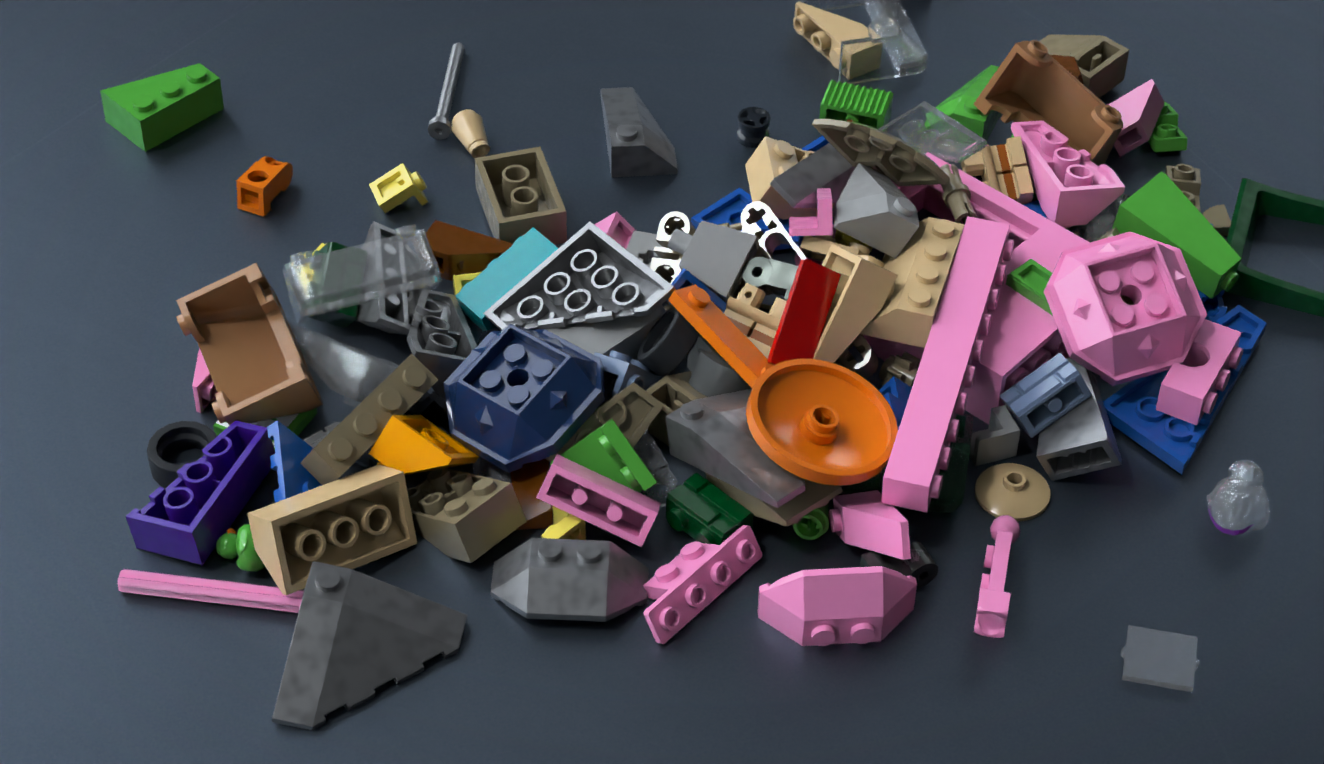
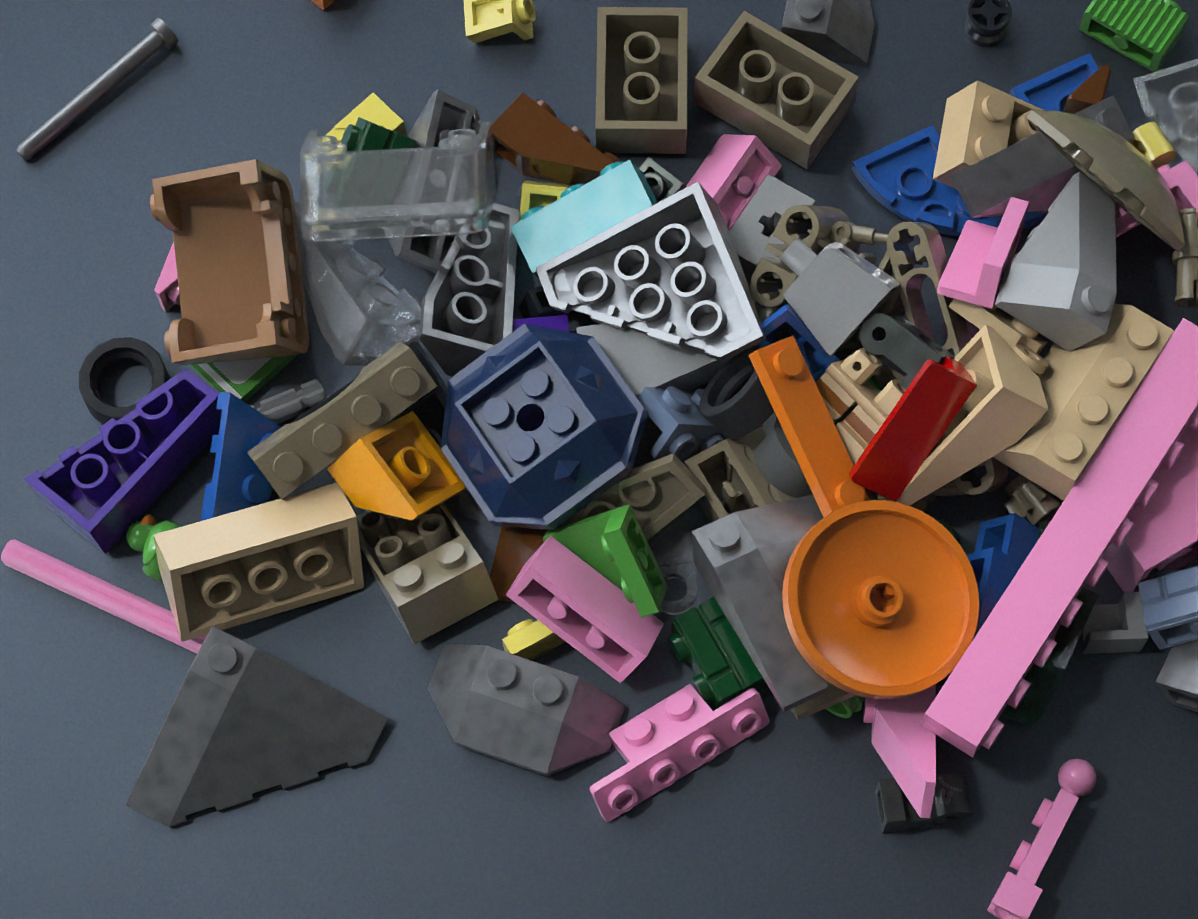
camera: 20 degrees right, 25 degrees up
bright pink wedge [757,566,917,646] -> none
tan dish [975,463,1051,522] -> none
none -> flat silver bar [16,18,178,160]
none -> dark tan brick [694,11,859,169]

